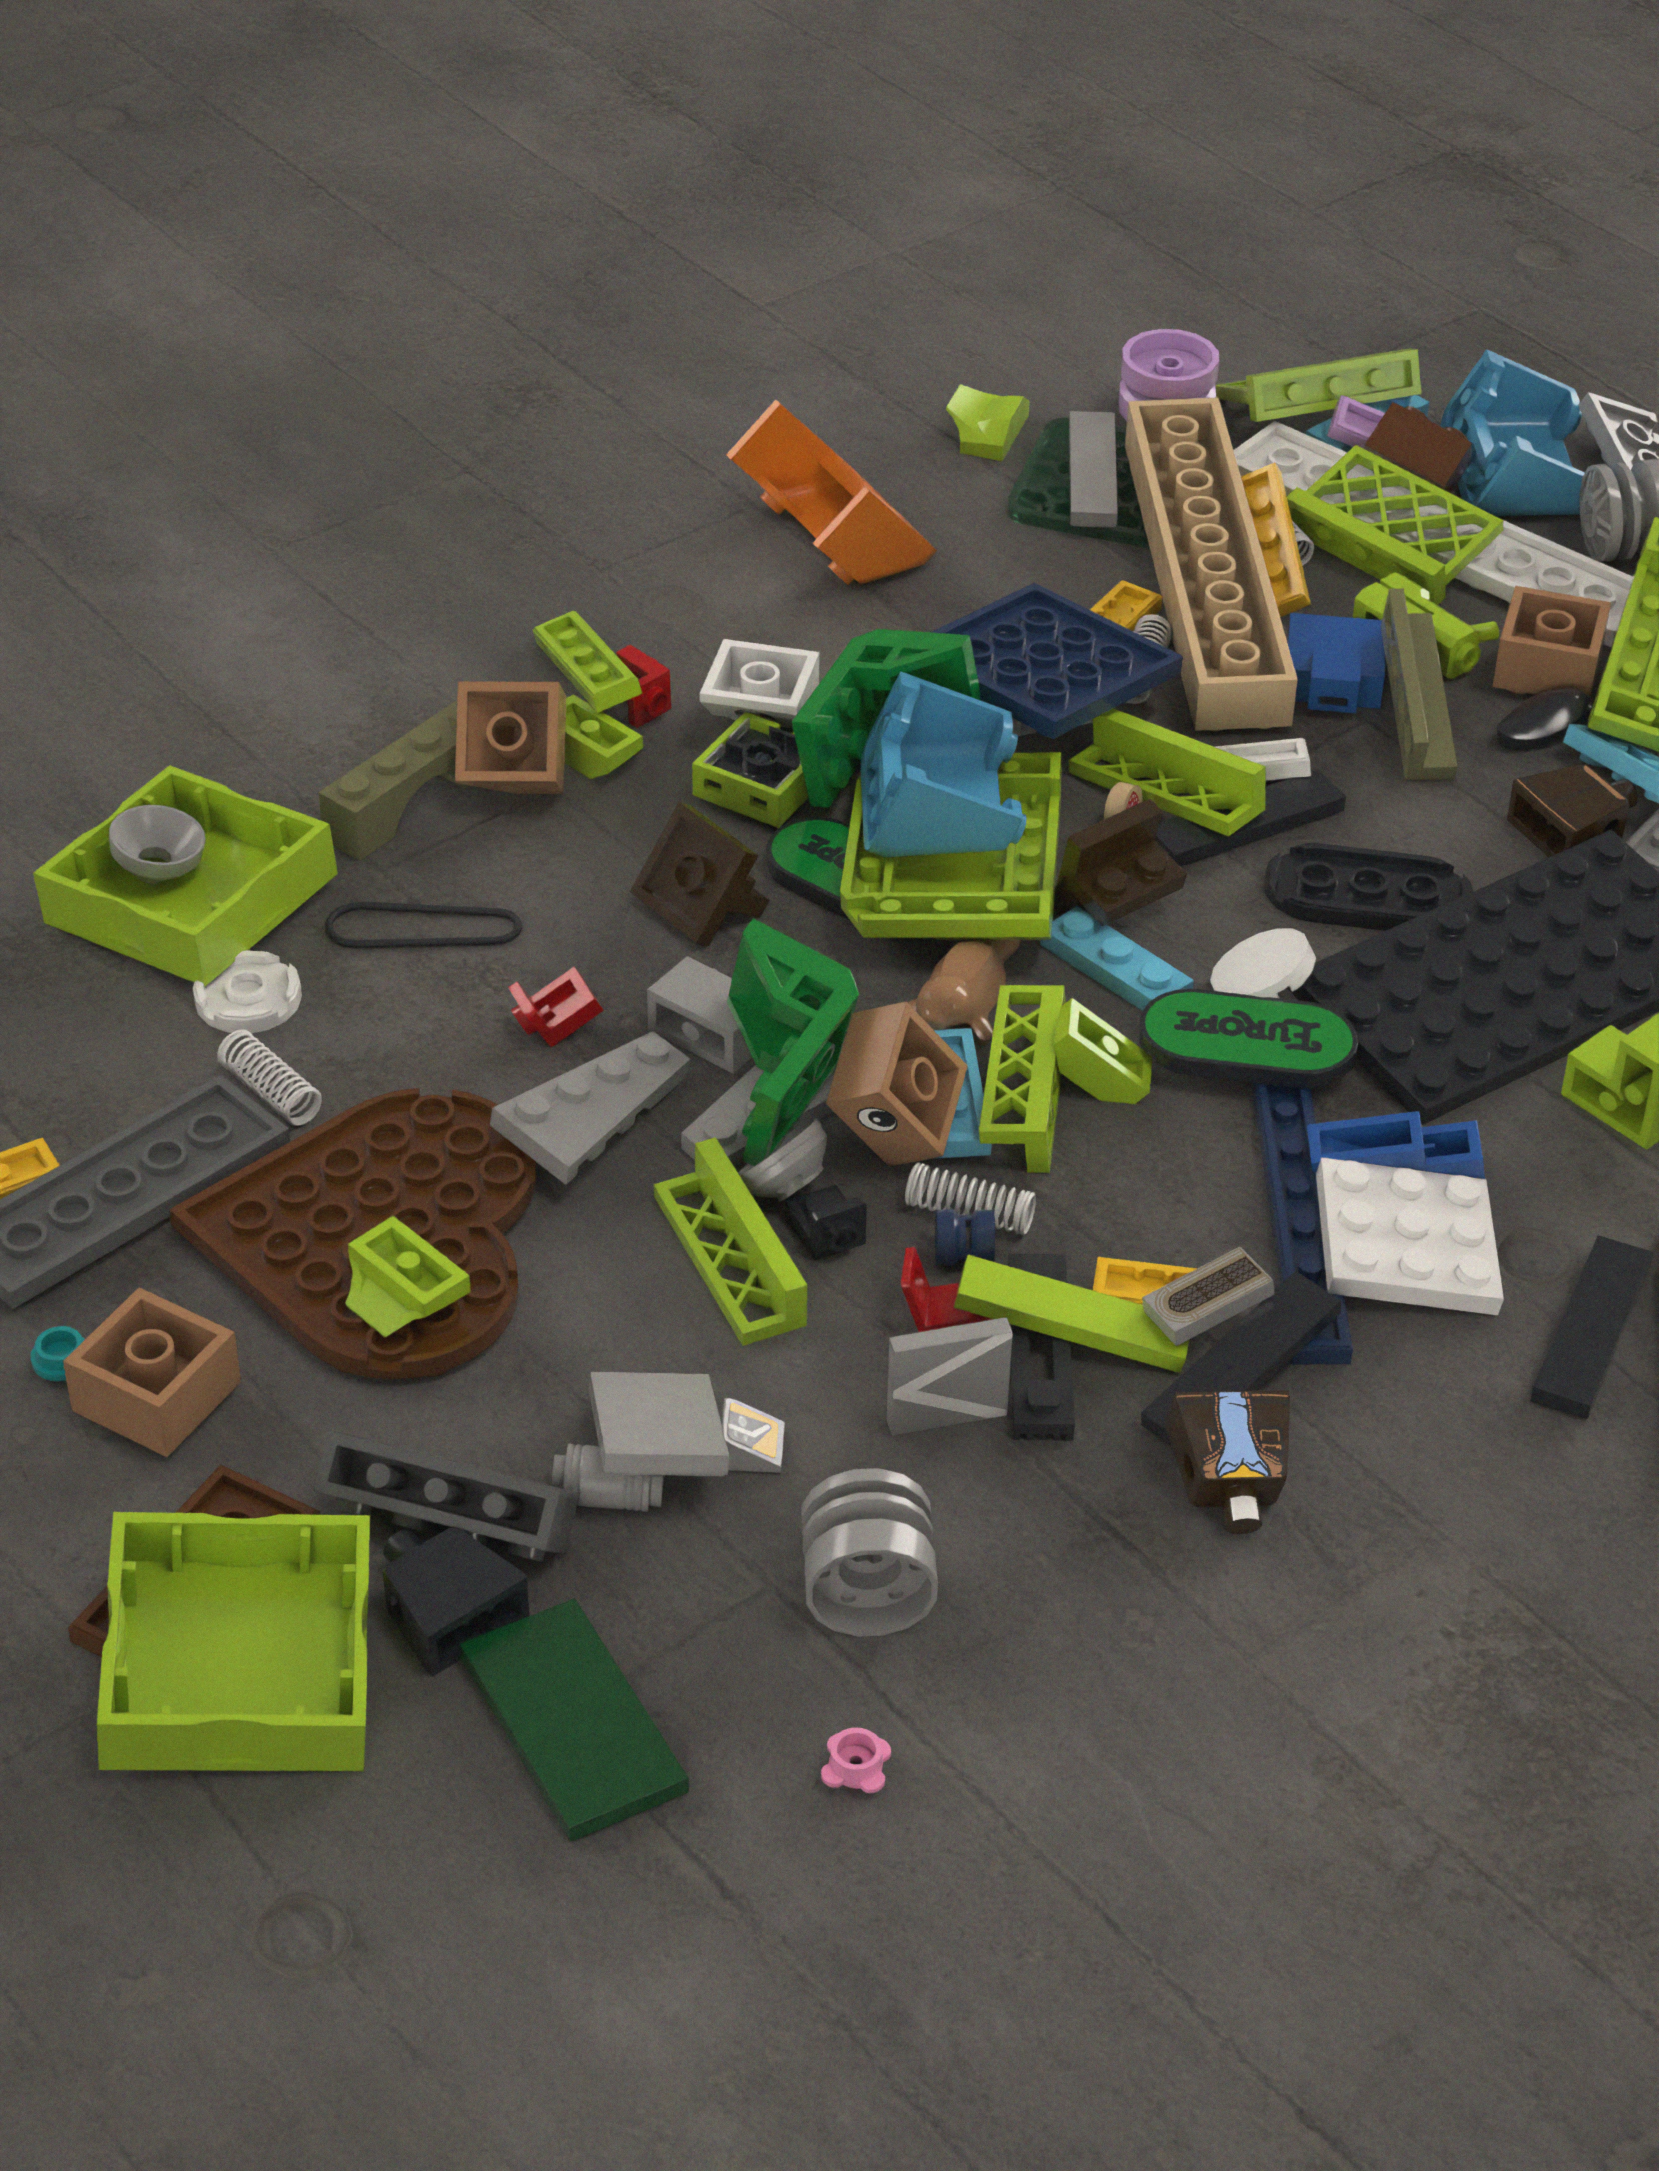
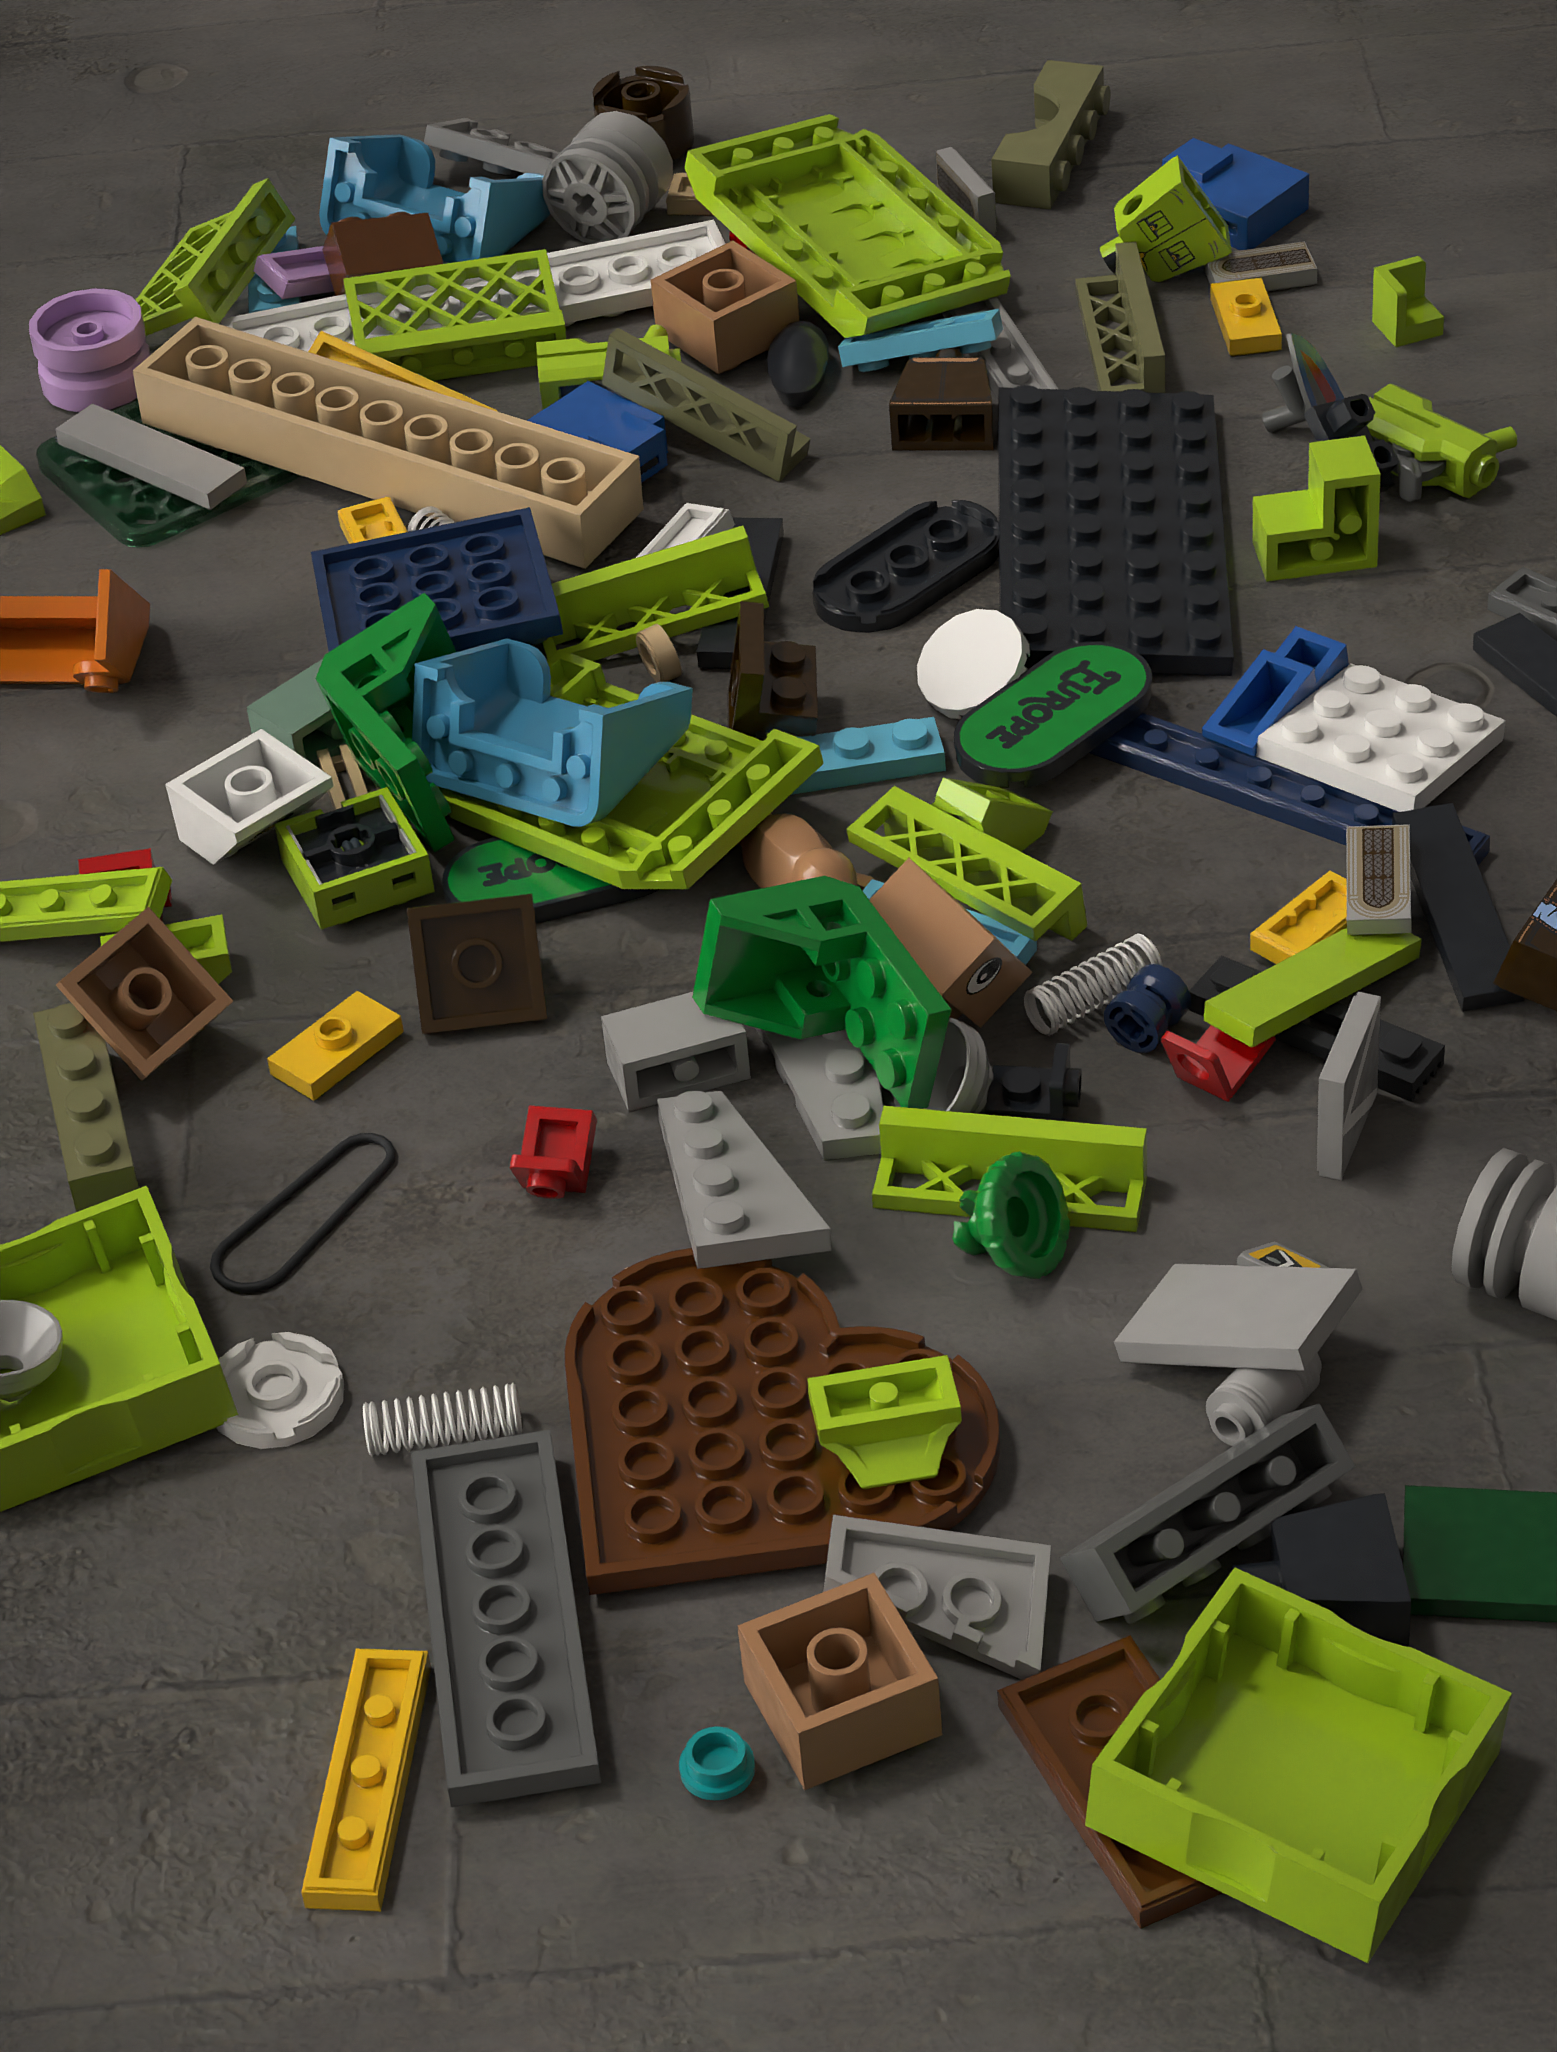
camera: 50 degrees left, 0 degrees up
none -> yellow plate [267,991,404,1101]
none -> light grey wing [823,1515,1051,1680]
none -> green hair [952,1151,1070,1279]

